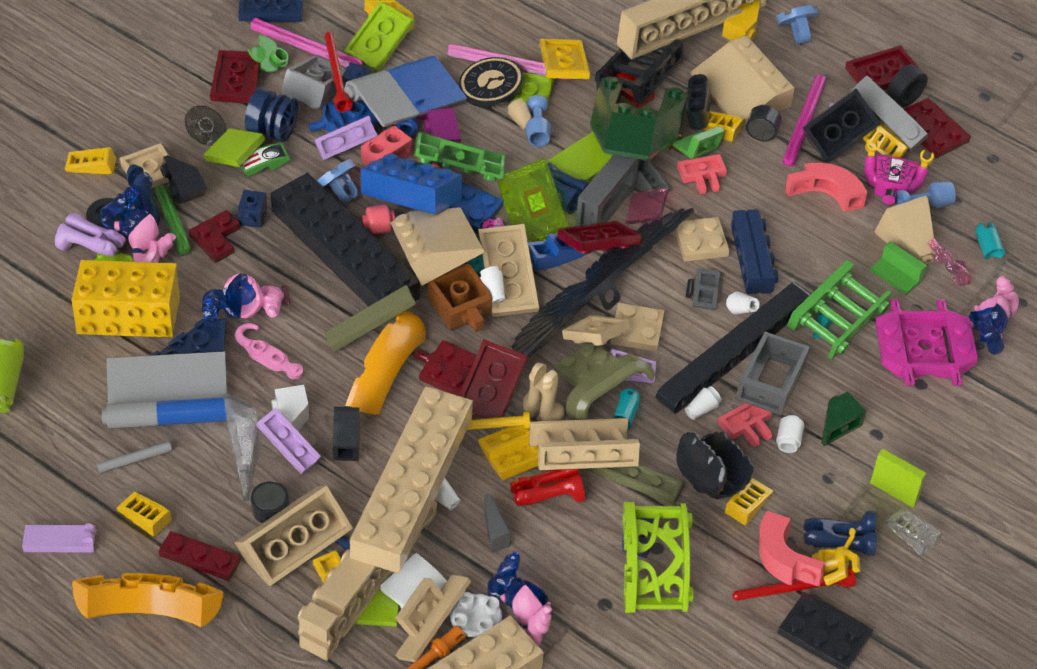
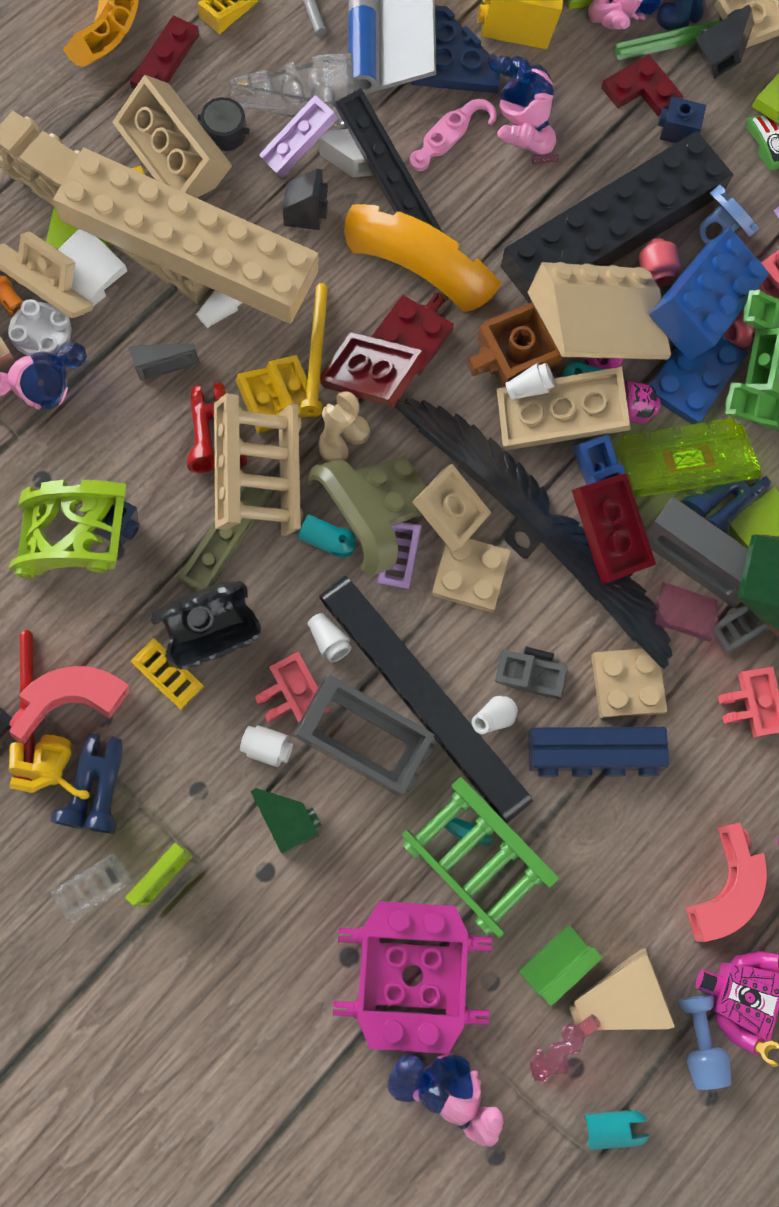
camera: 90 degrees right, 25 degrees up
olive tile [324,285,416,352] -> none
none -> black tile [334,88,443,232]

